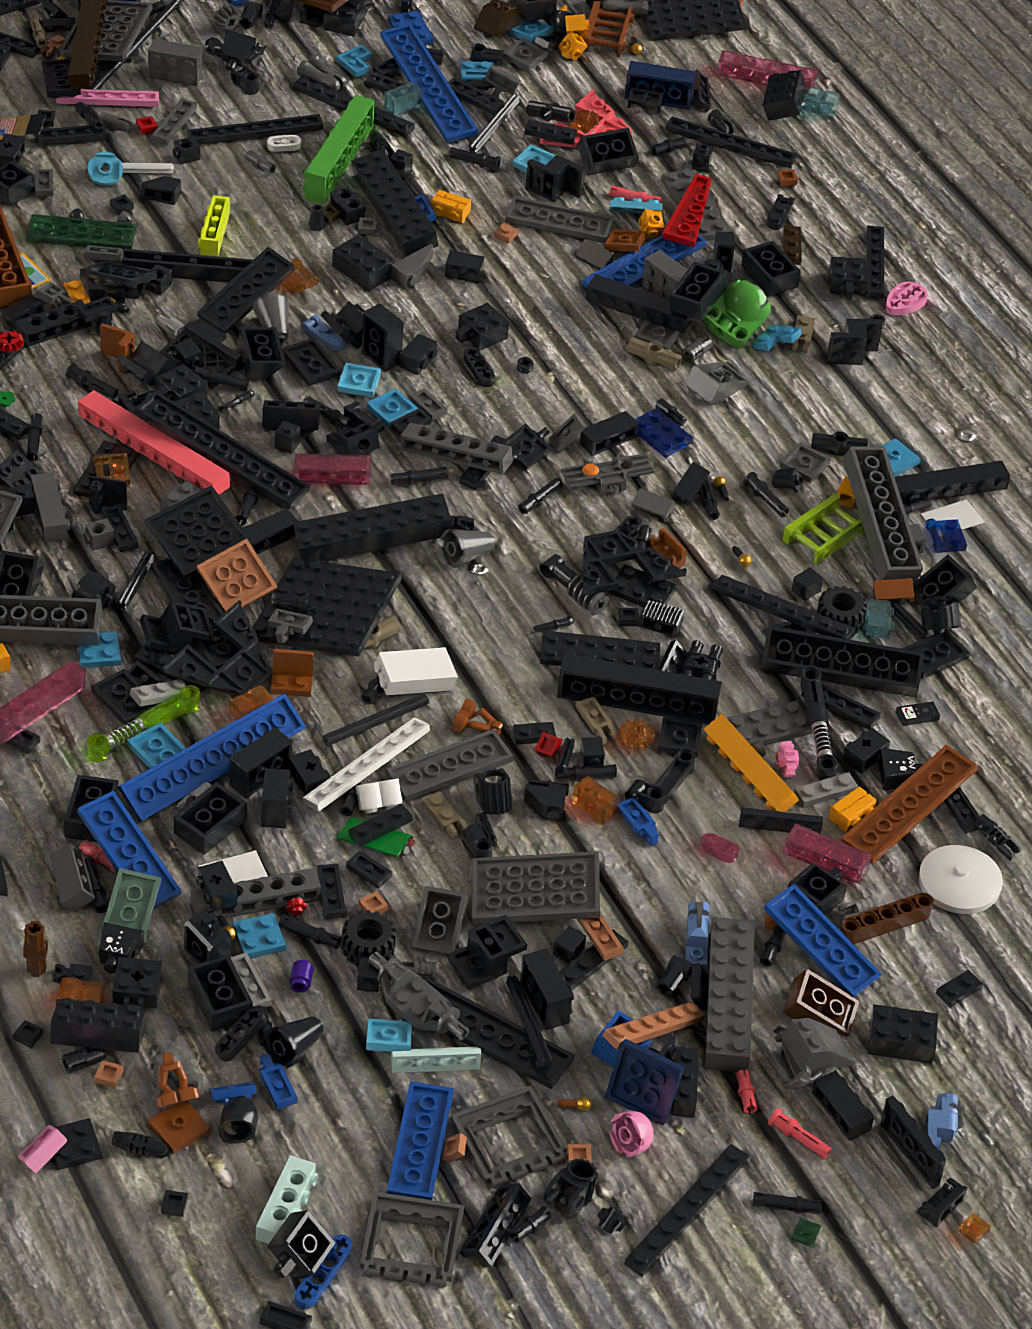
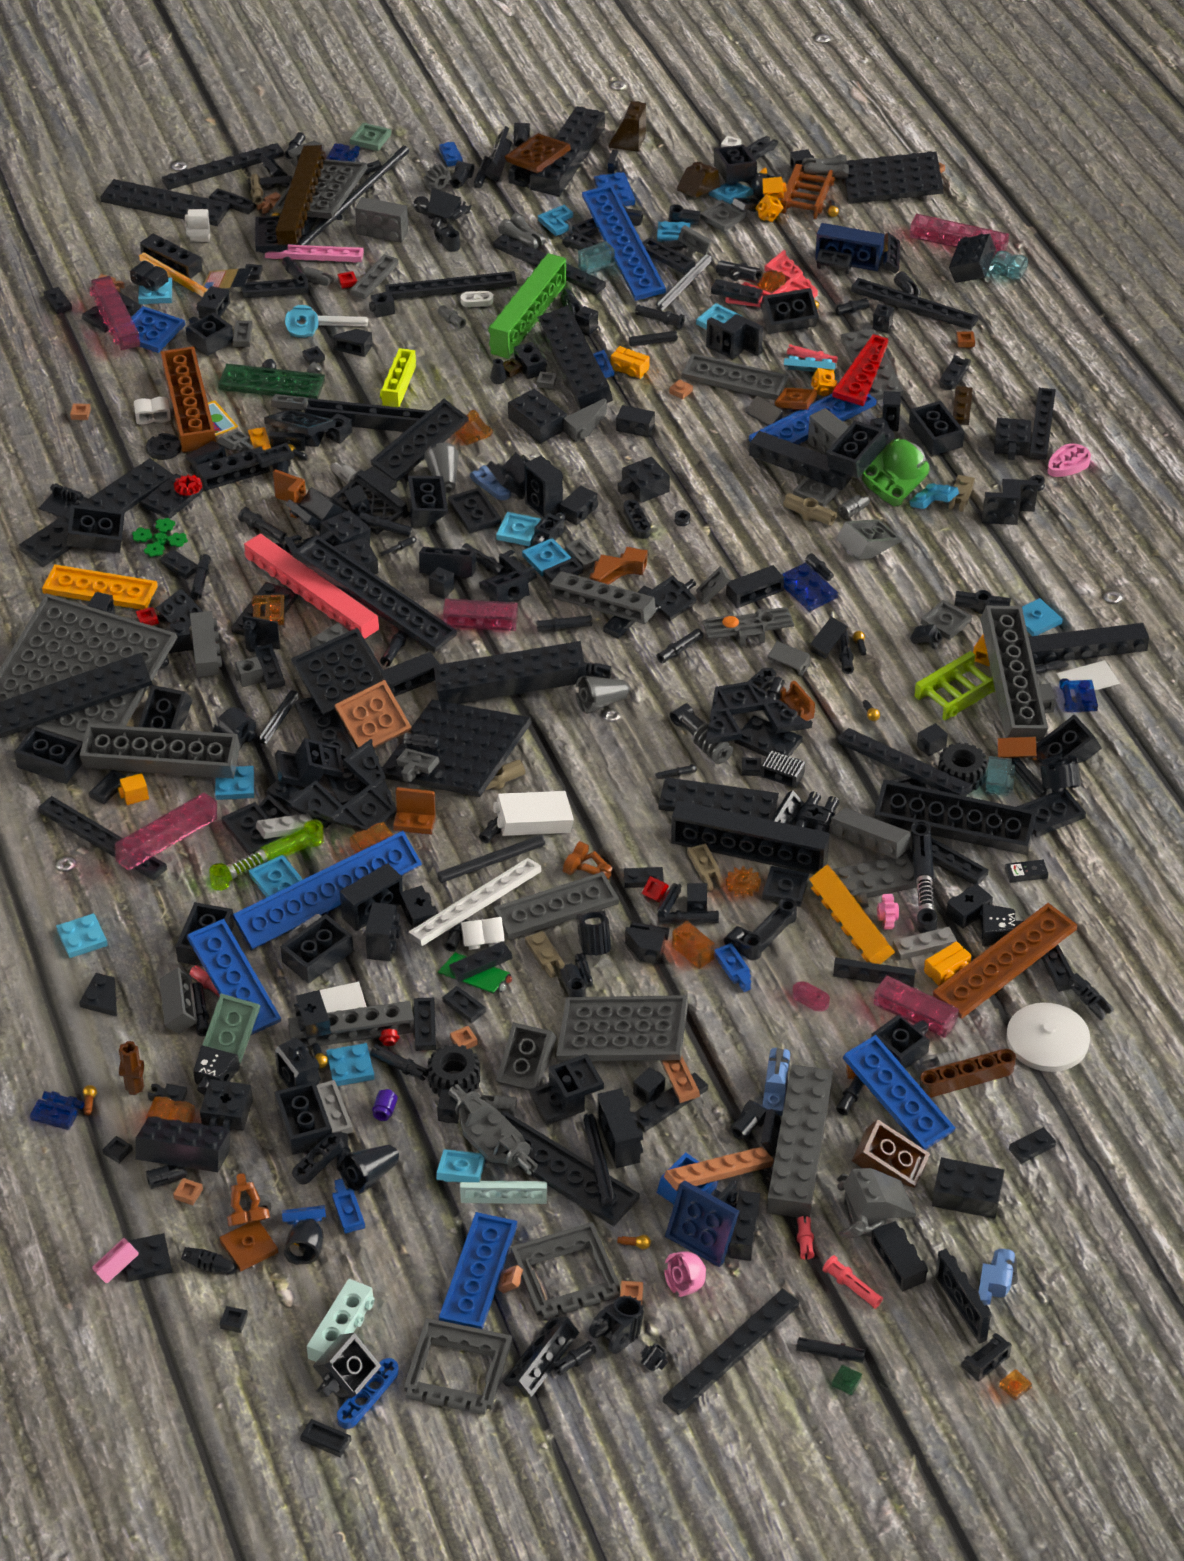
camera: 10 degrees right, 0 degrees up
black pin [743,472,789,518] -> none
none -> black piece [533,512,566,546]
none -> dark orange arch [589,547,648,584]
none -> black axle [629,331,678,347]
none -> dark grey brick [832,808,910,859]

